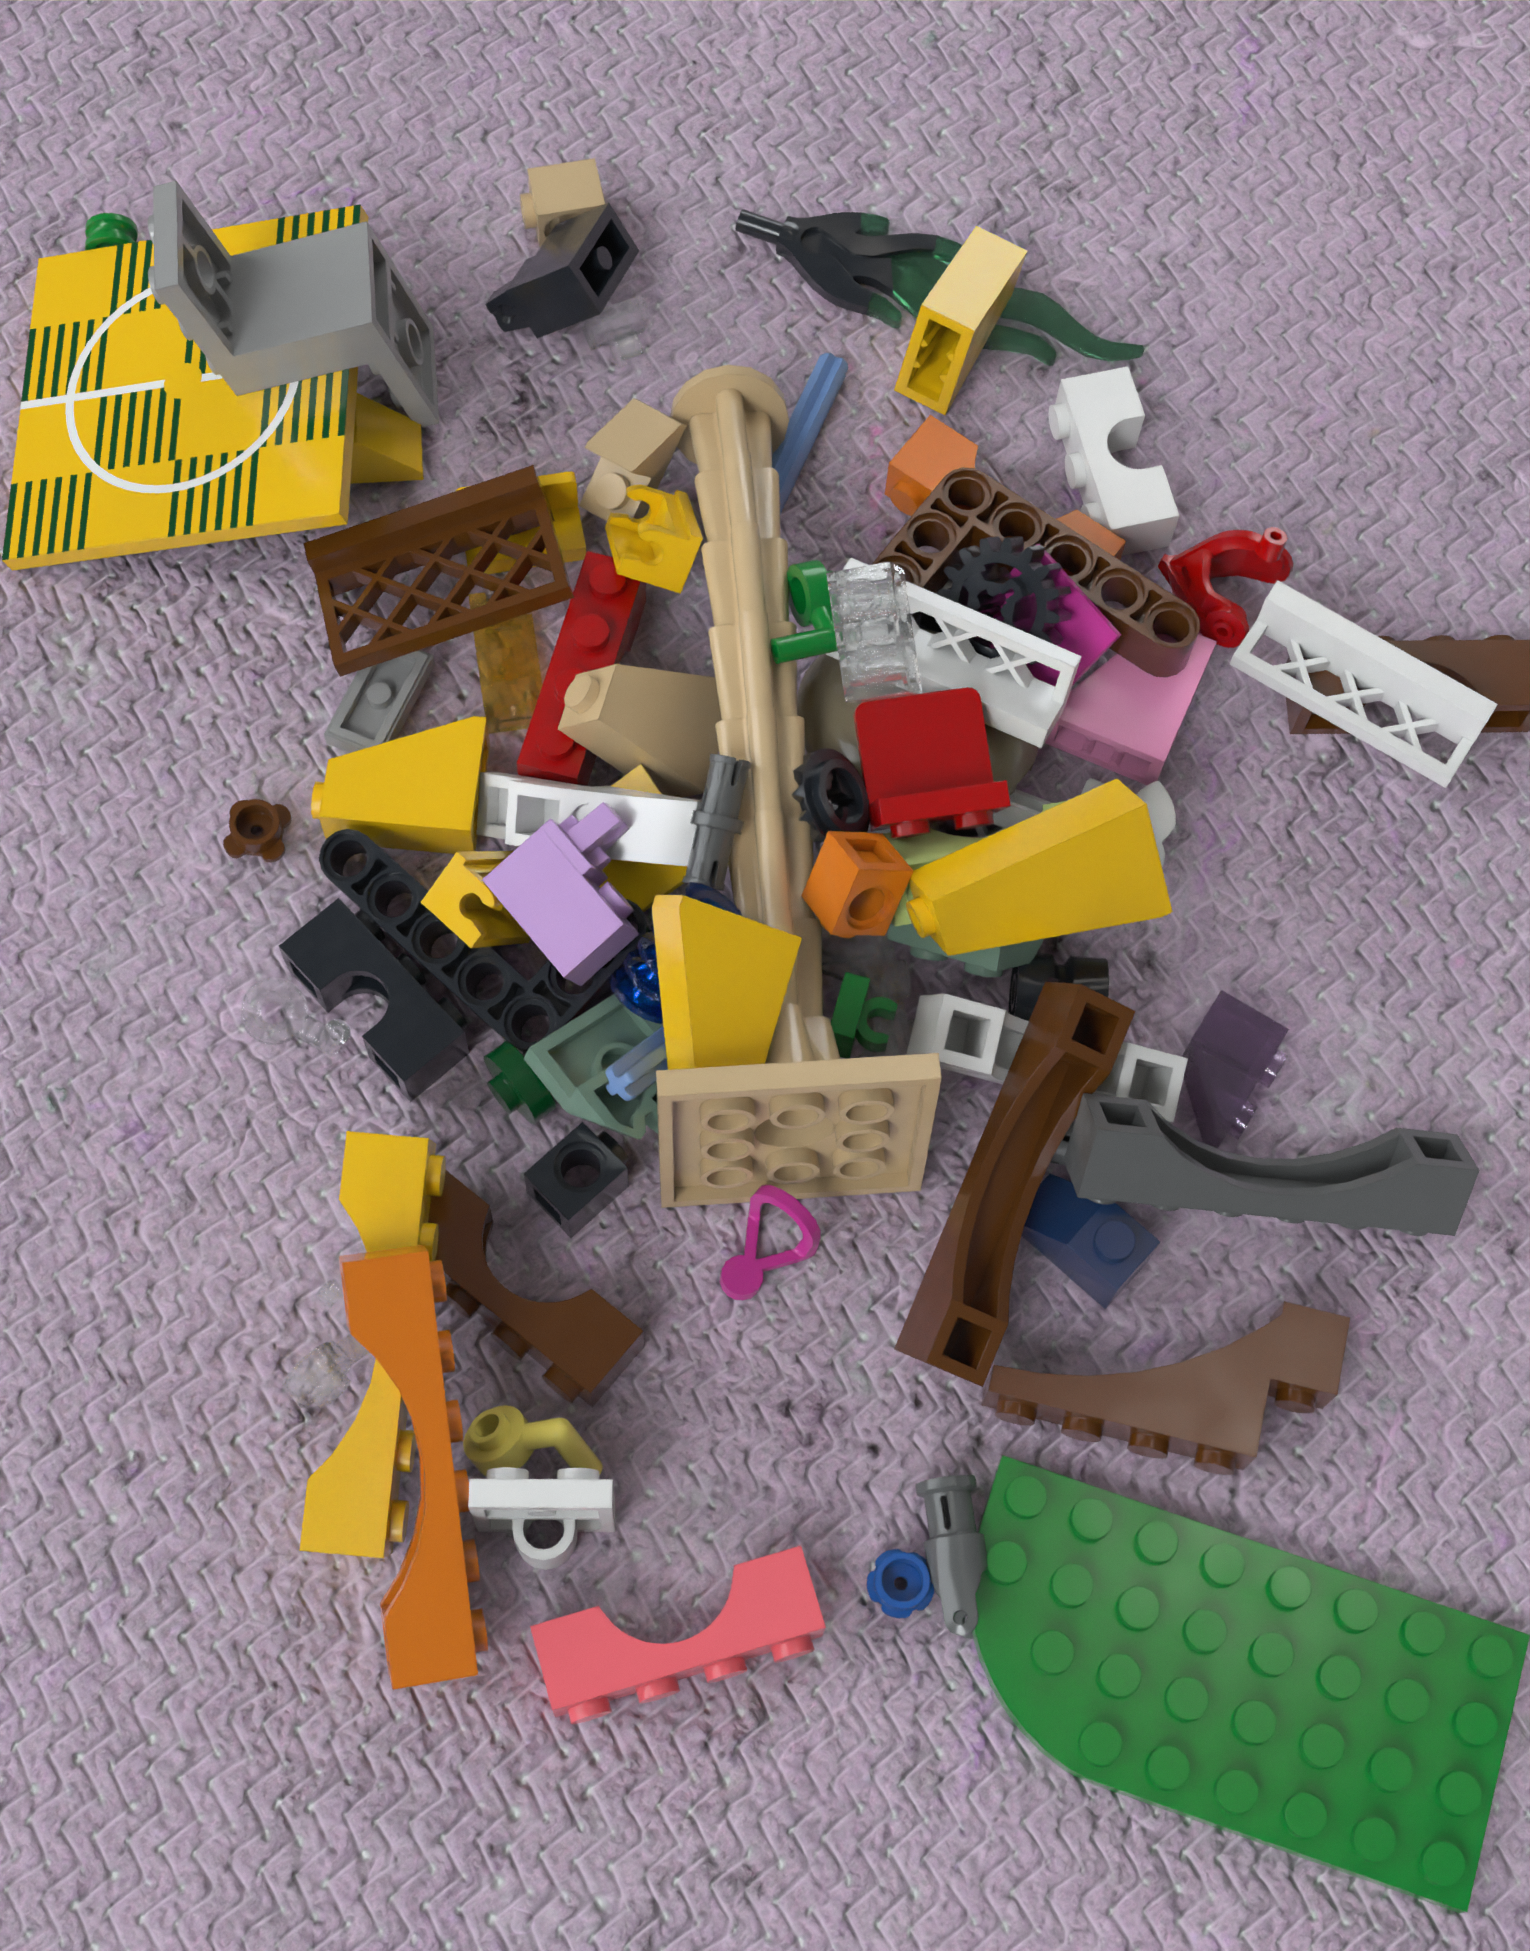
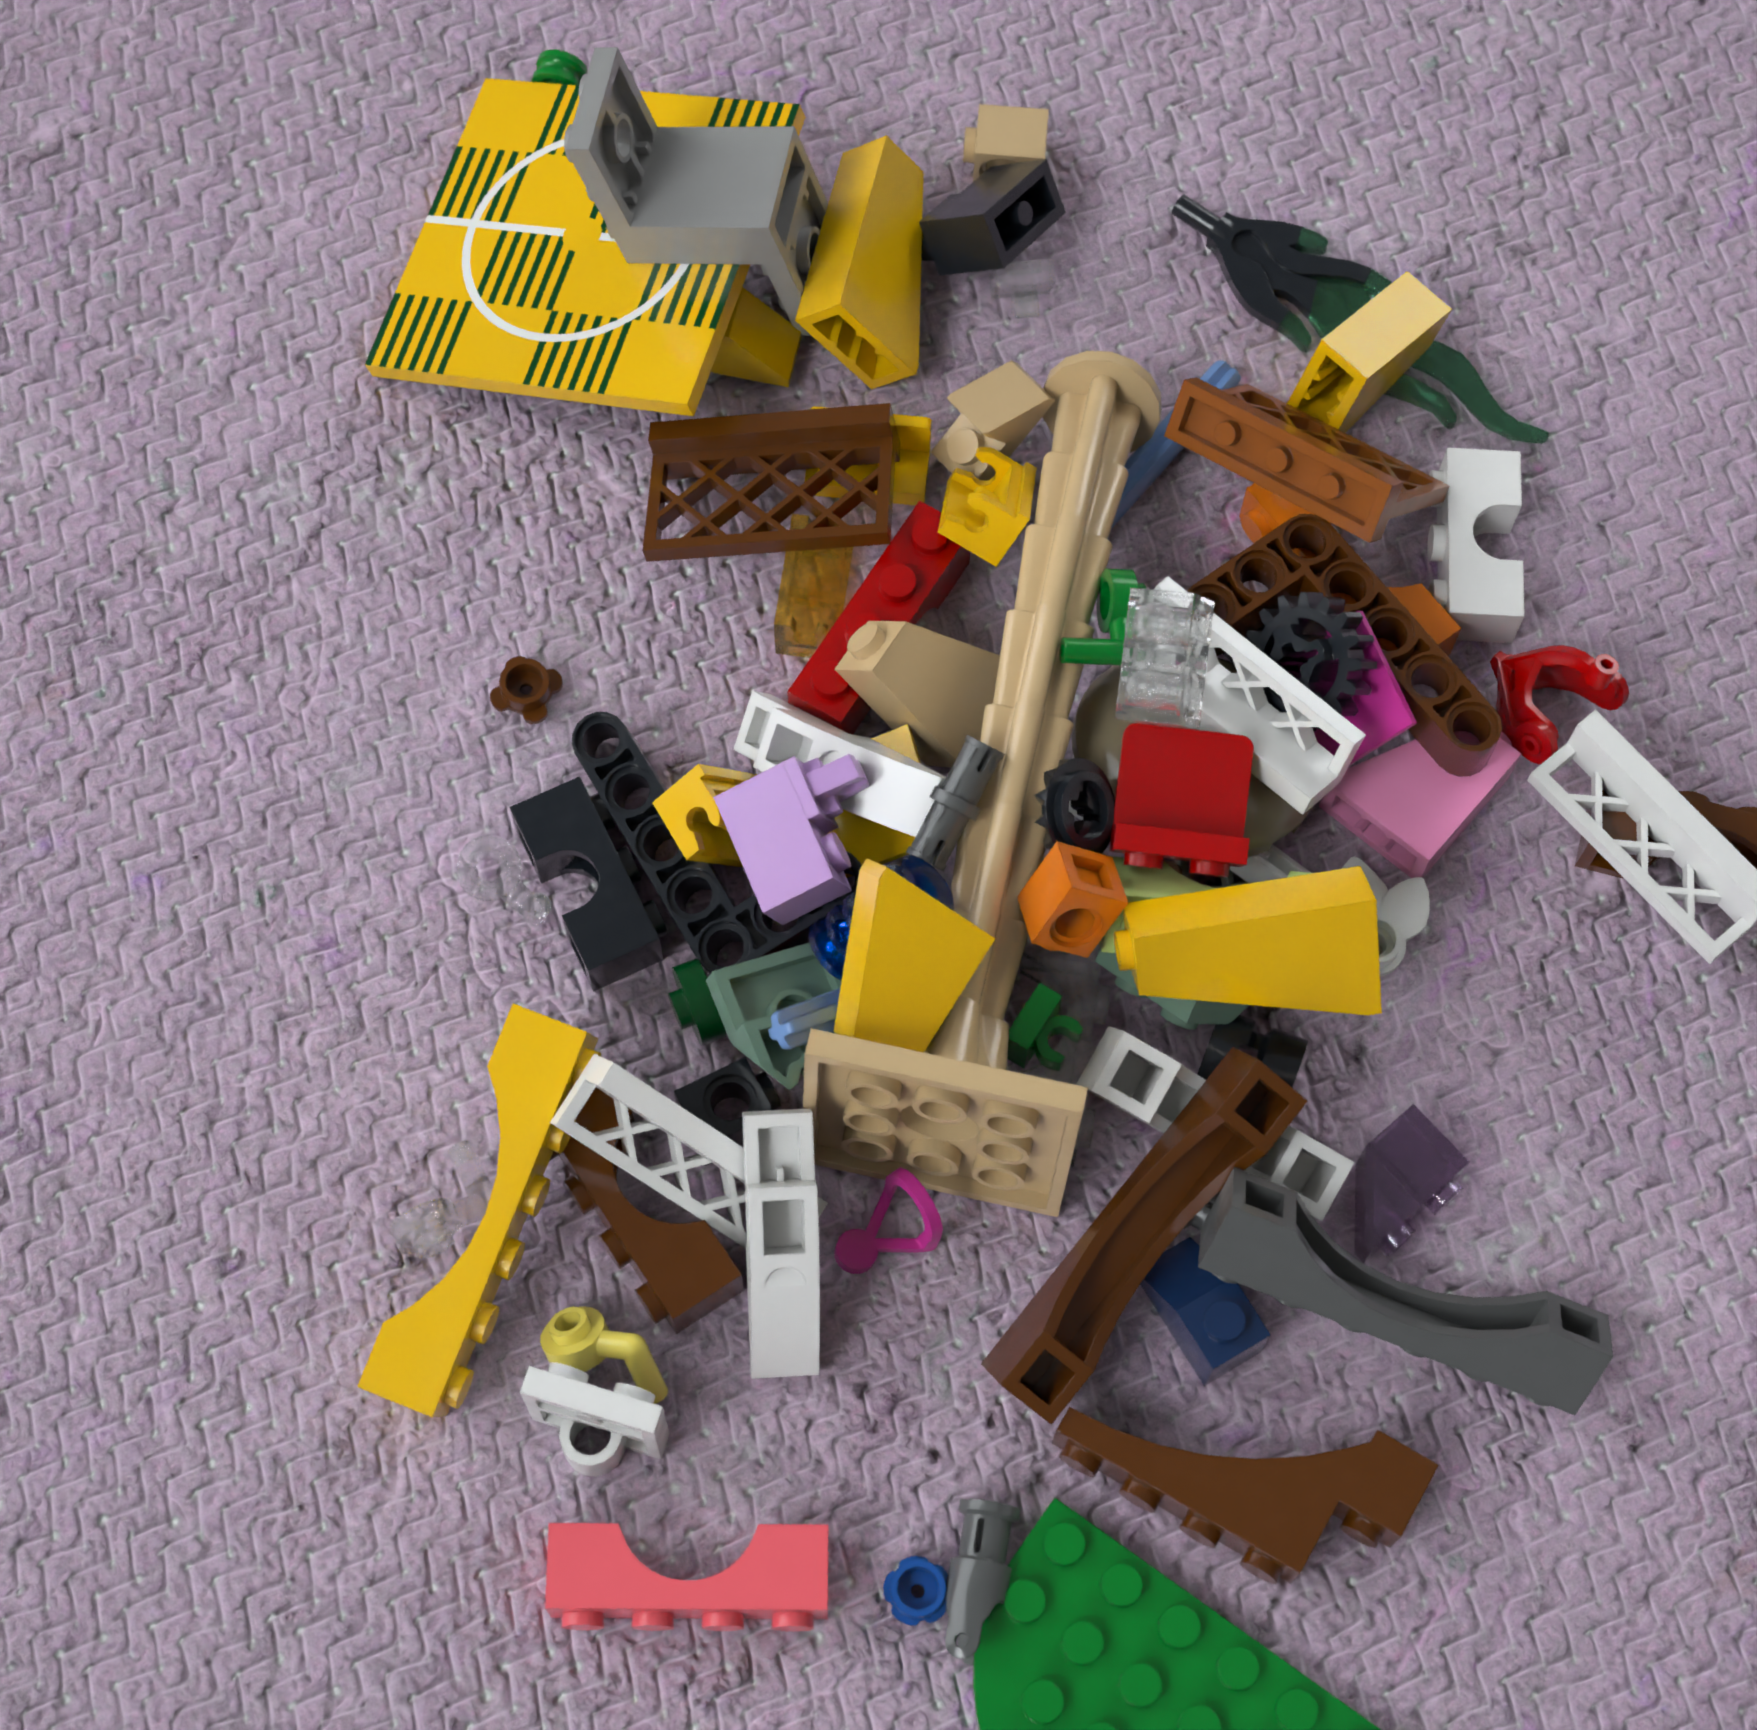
camera: 20 degrees right, 0 degrees up
yellow slope [311,716,490,854] -> none
light grey plate [324,650,435,753] -> none
orange arch [339,1245,488,1690] -> none
none -> white fence [550,1054,828,1248]
none -> white slope [742,1109,820,1379]
none -> yellow slope [795,135,924,390]
none -> dark orange fence [1164,377,1450,543]

